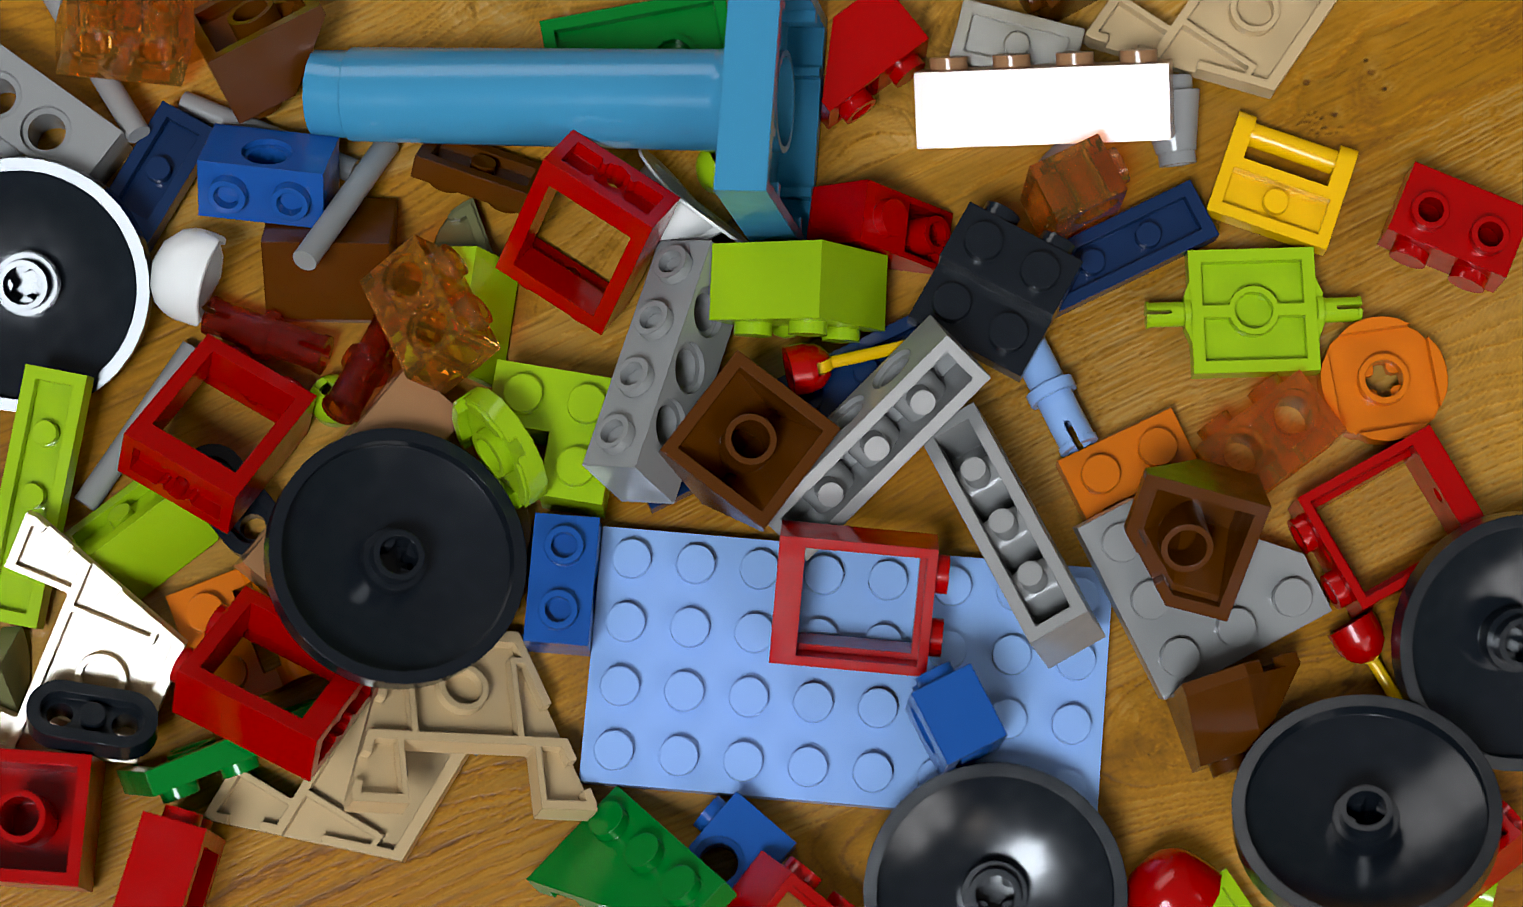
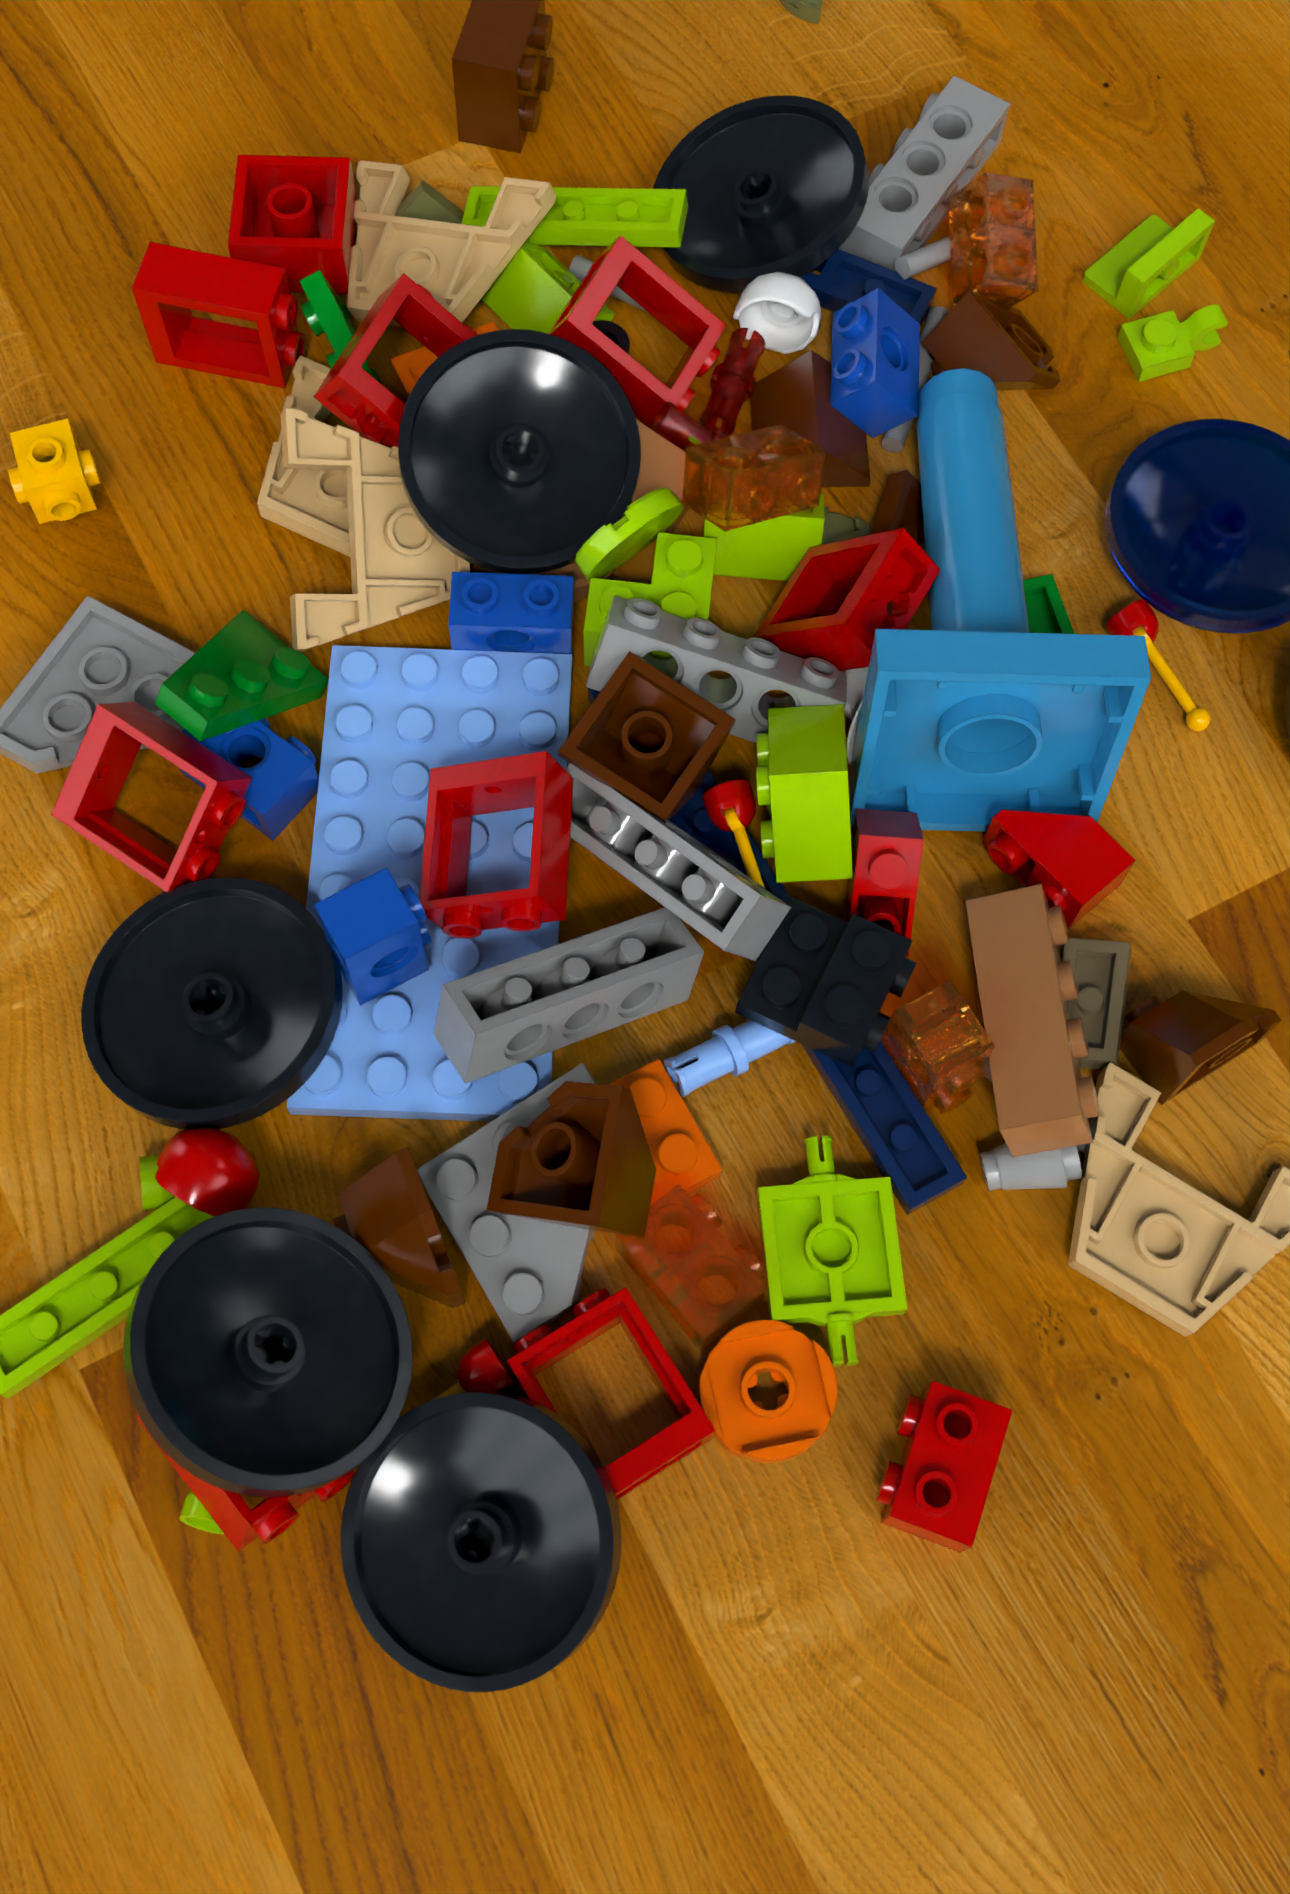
camera: 85 degrees right, 10 degrees down
black plate [26,680,158,761] -> none
light grey bar [293,142,399,271] -> none
yellow plate [1206,111,1359,256] -> none

